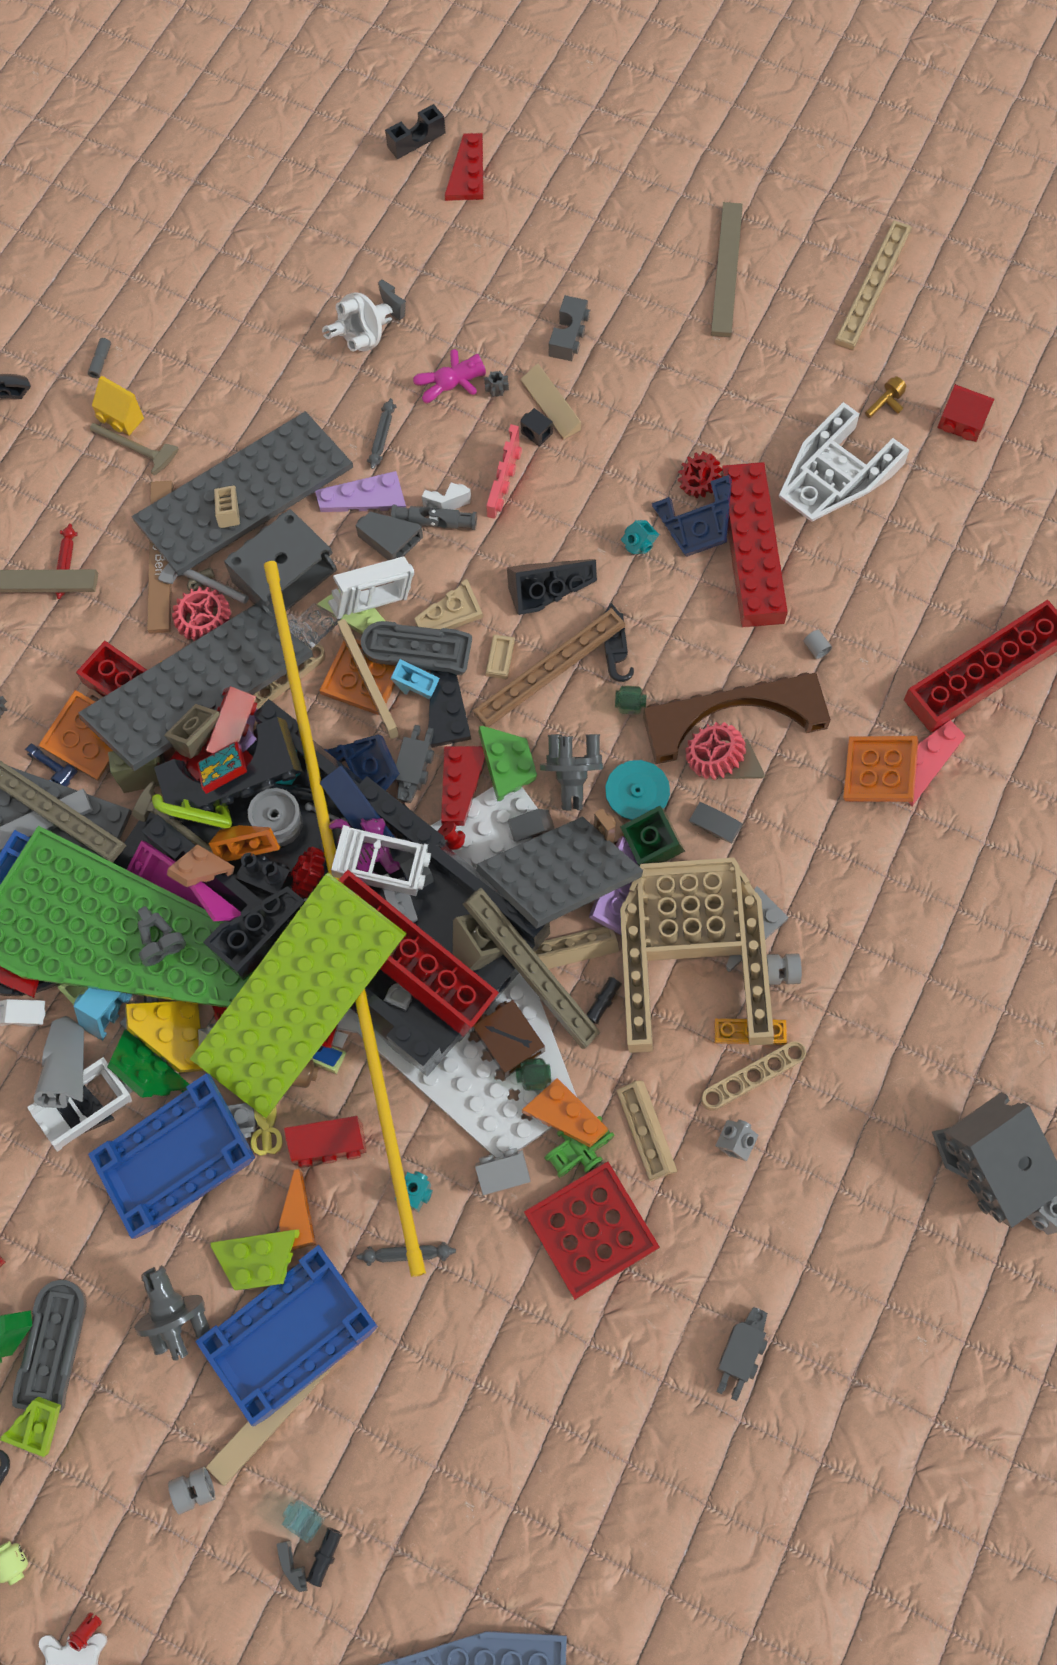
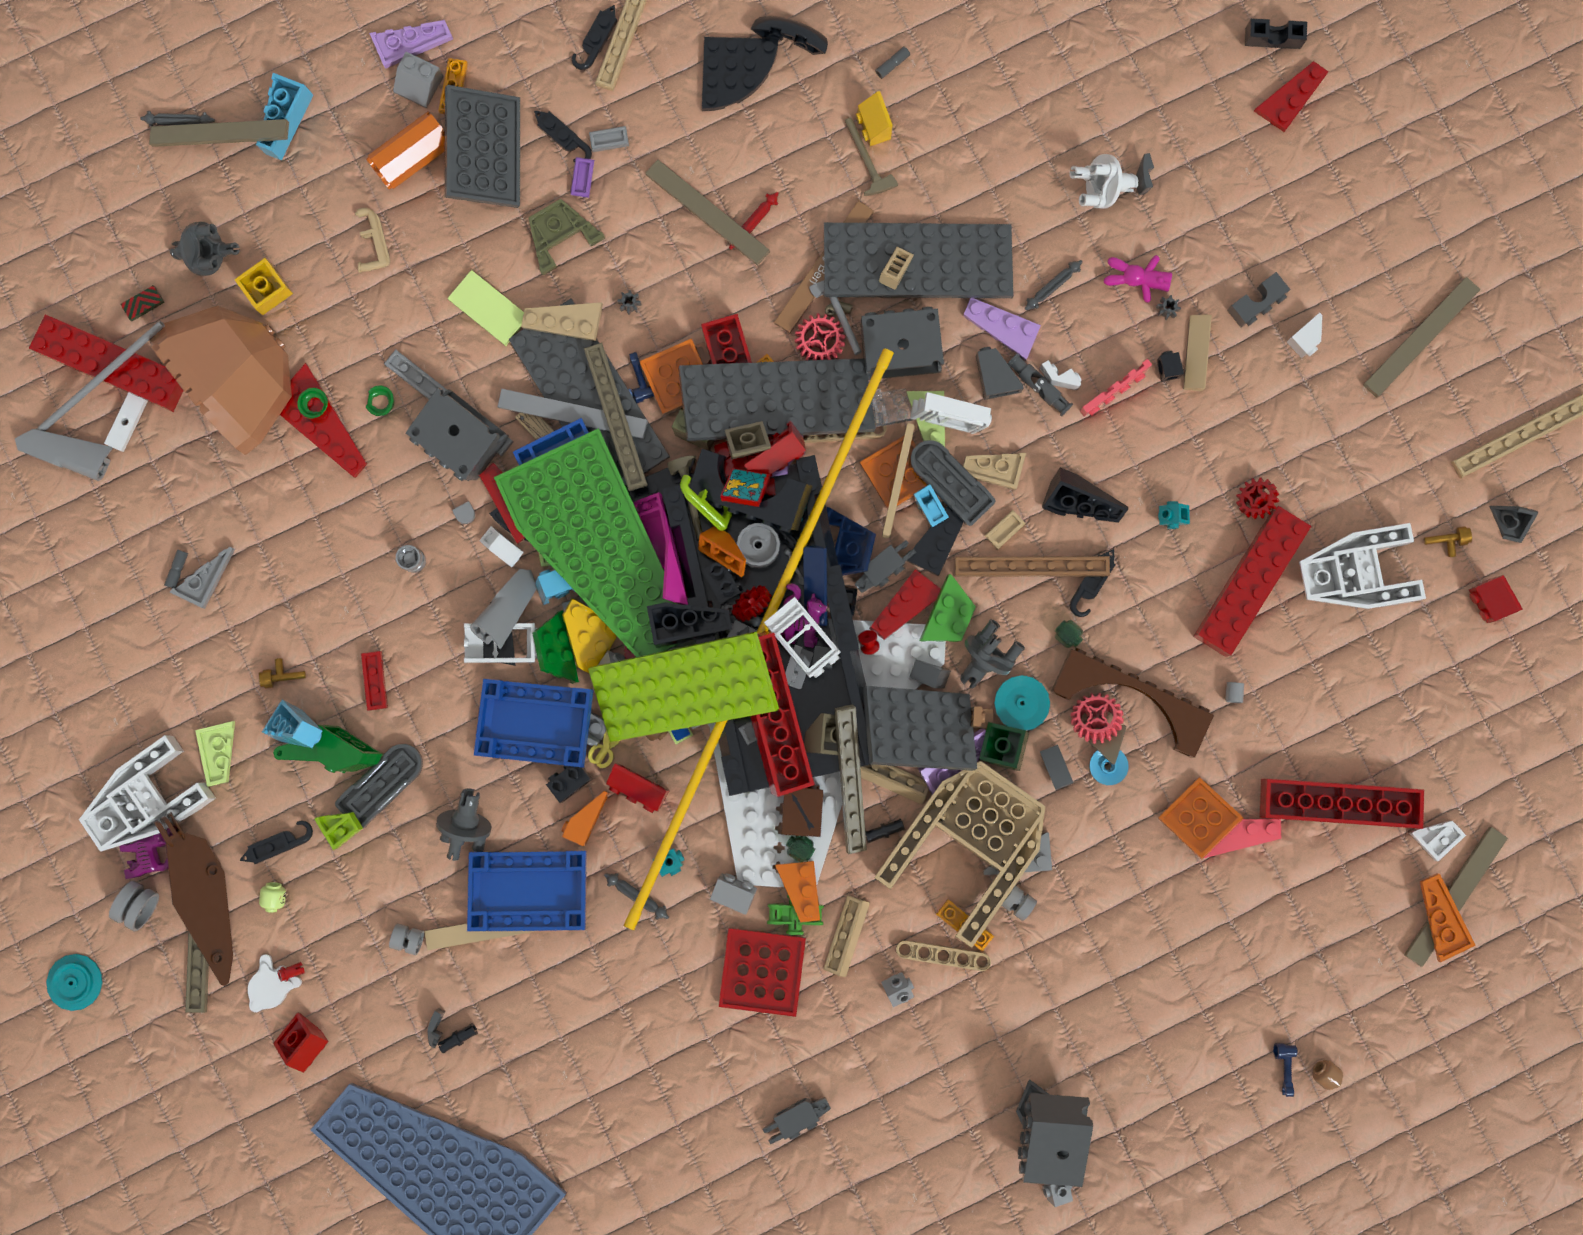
camera: 40 degrees right, 15 degrees up
dark grey piece [137,906,186,966] -> none
nougat wing [167,844,234,887] -> none
lime wing [211,1230,300,1291] -> none
clear light blue brick [282,1500,326,1543] -> none
dark blue wing [652,475,732,557] -> none
none -> black brick [546,766,592,803]
none -> medium azure dish [1089,750,1129,785]
none -> white slope [1287,313,1322,358]
none -> dark grey slope [1489,506,1538,543]

